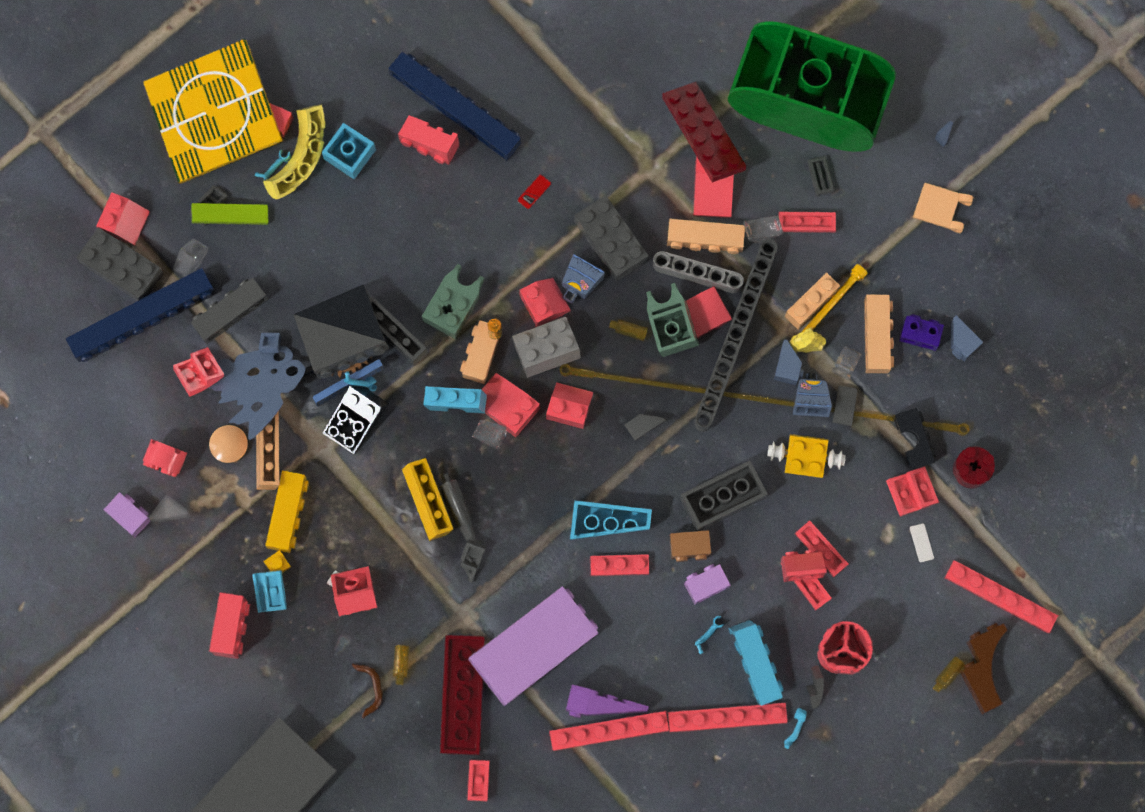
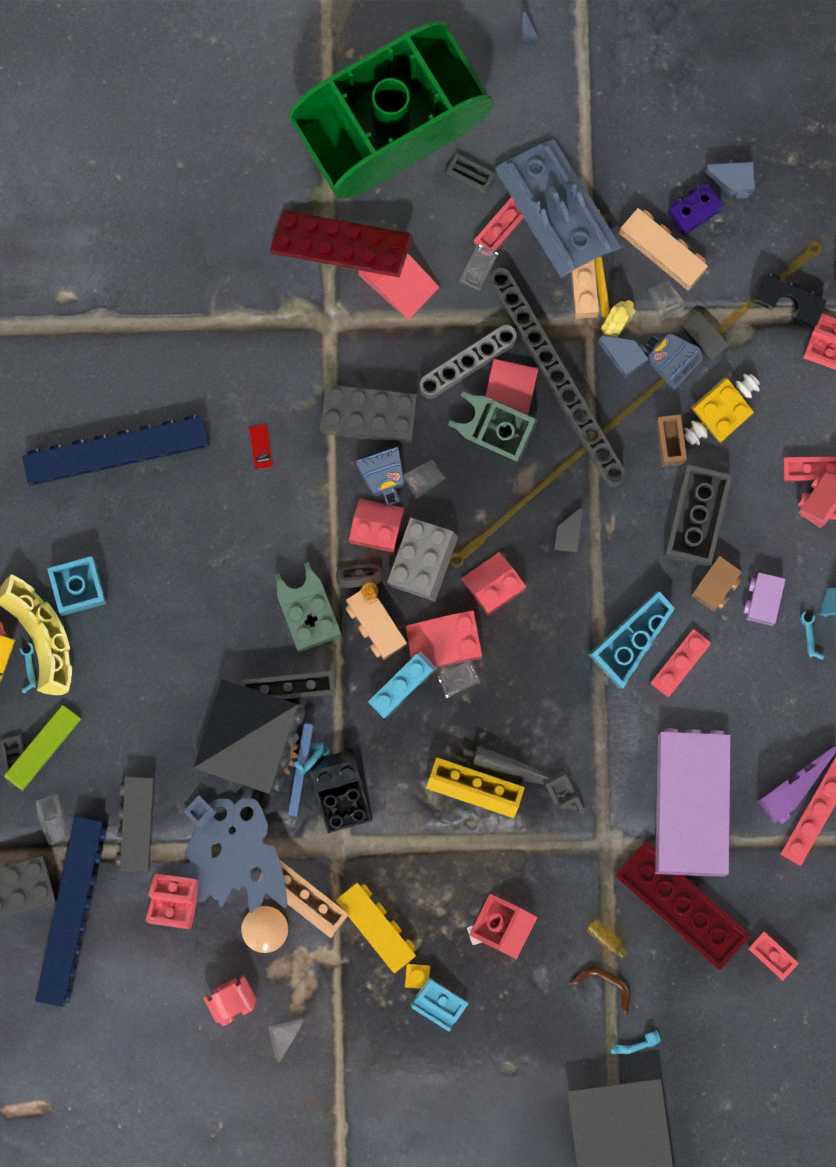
camera: 50 degrees left, 5 degrees up
lavender brick [103,492,151,538] -> none
coral brick [209,593,250,659] -> none
coral wedge [398,115,459,165] -> none
clear yellow cylinder [609,319,648,341] -> none
light nougat brick [667,219,745,254] -> none
light nougat flag [913,183,973,233] -> none
none -> dark grey plate [336,564,382,589]
none -> clear slope [403,460,446,499]
none -> sand blue hinge [495,139,621,278]
none -> medium azure piece [611,1031,661,1054]
none -> medium nougat piece [656,414,687,467]

